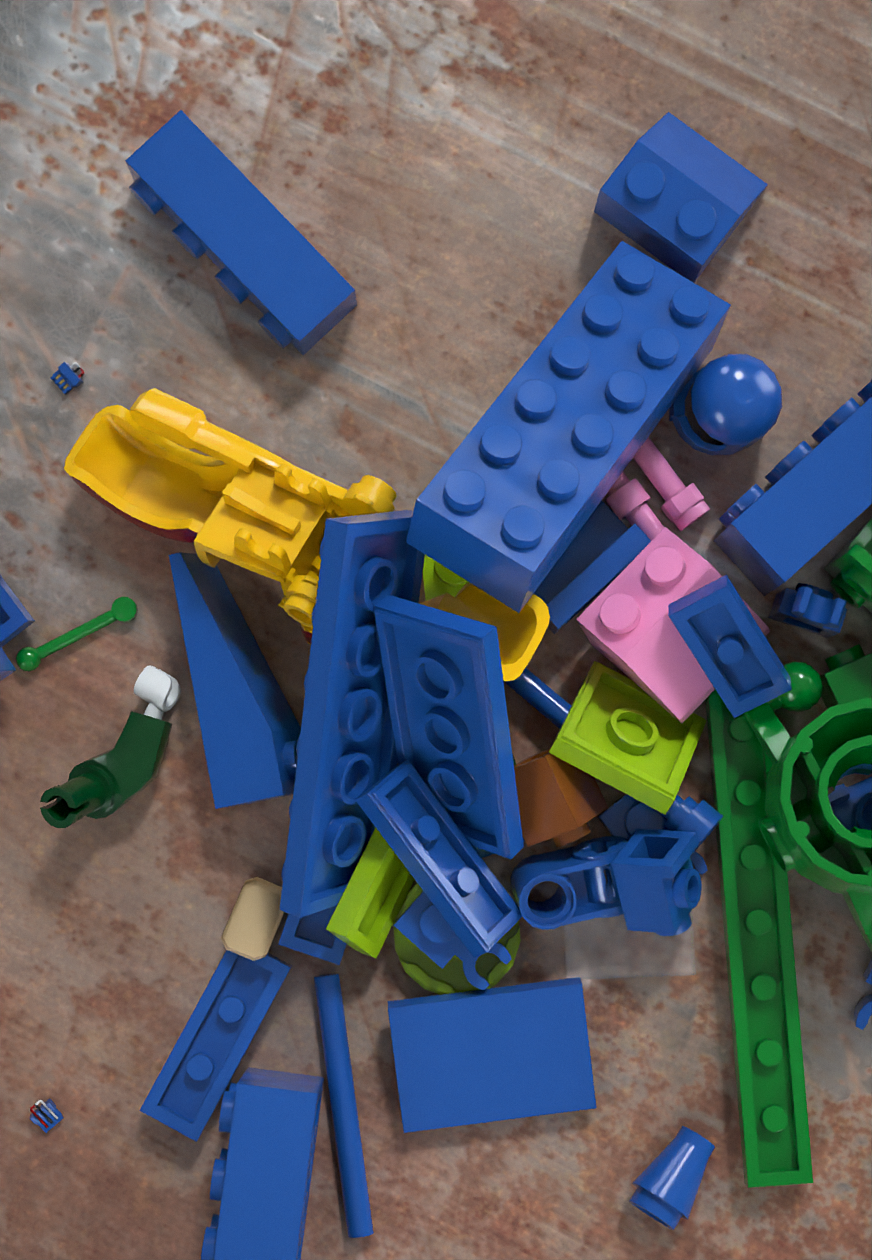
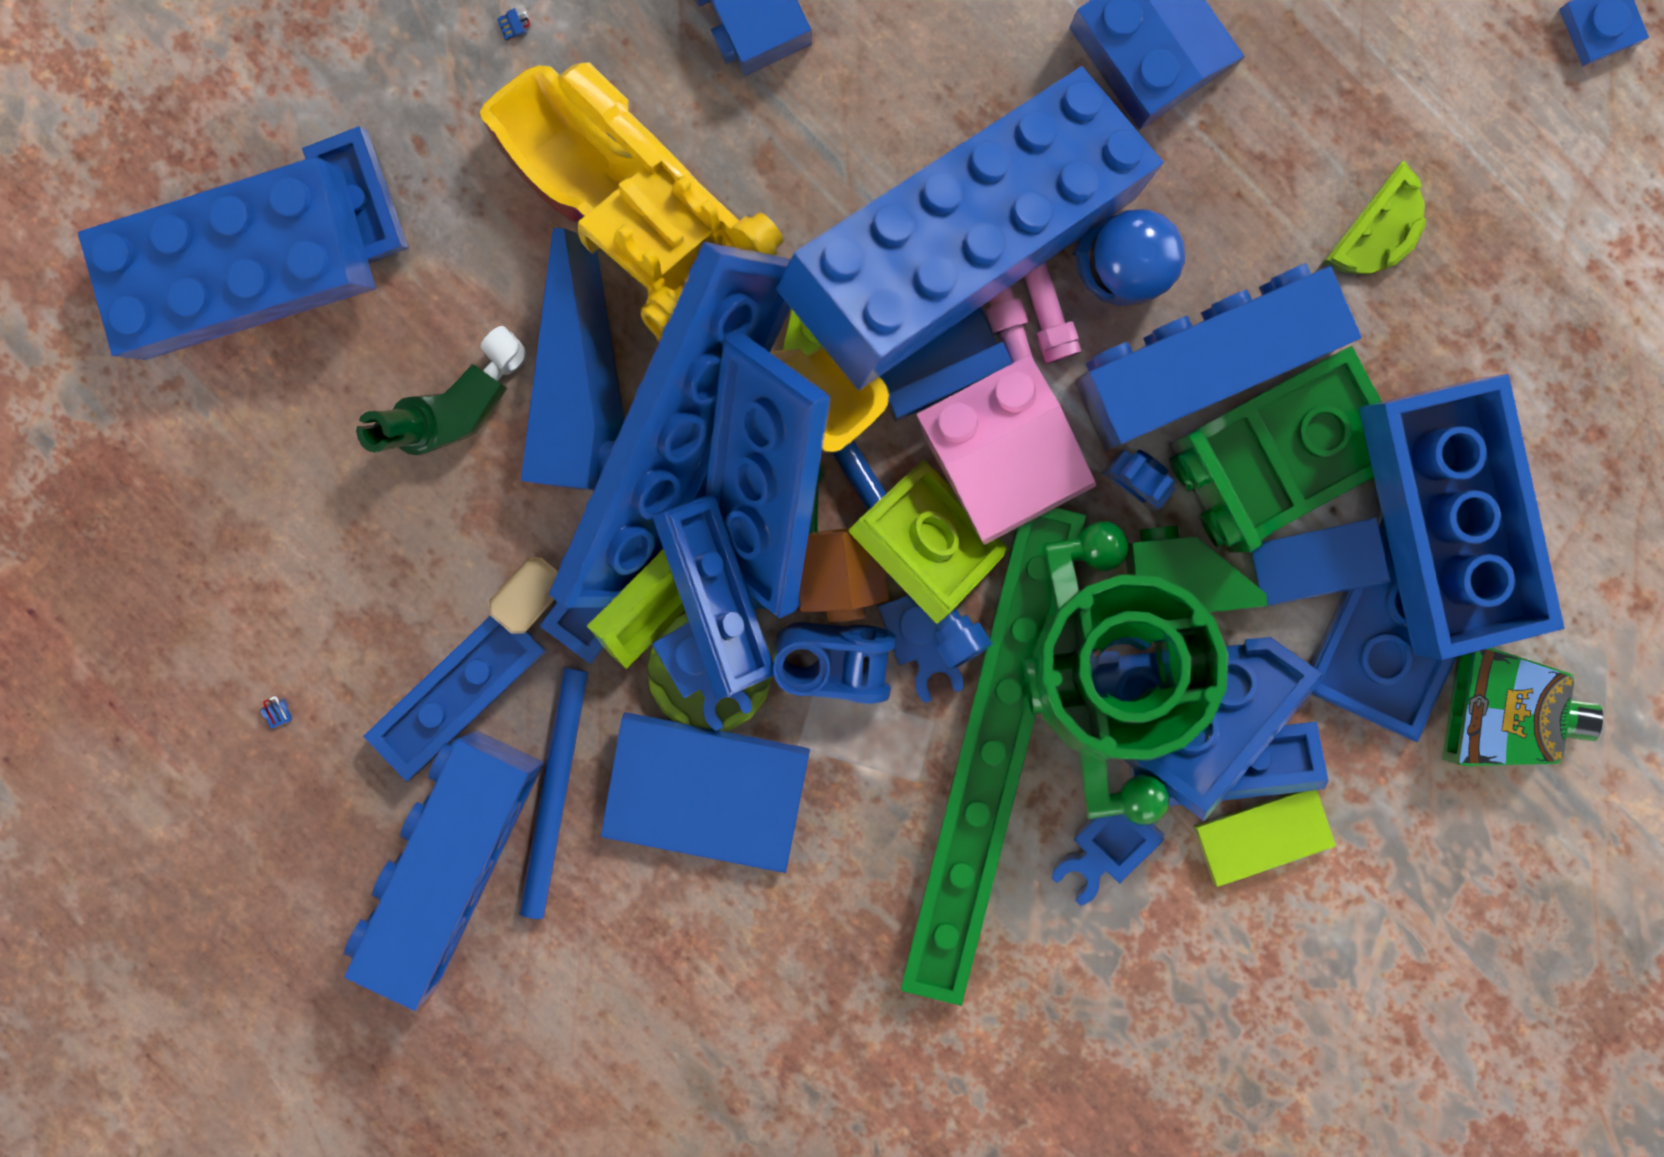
camera: 20 degrees right, 5 degrees up
green hinge [16,597,138,672] -> none
blue brick [611,829,702,936] -> none
blue cone [629,1126,715,1230] -> none
blue plate [668,574,792,718] -> none

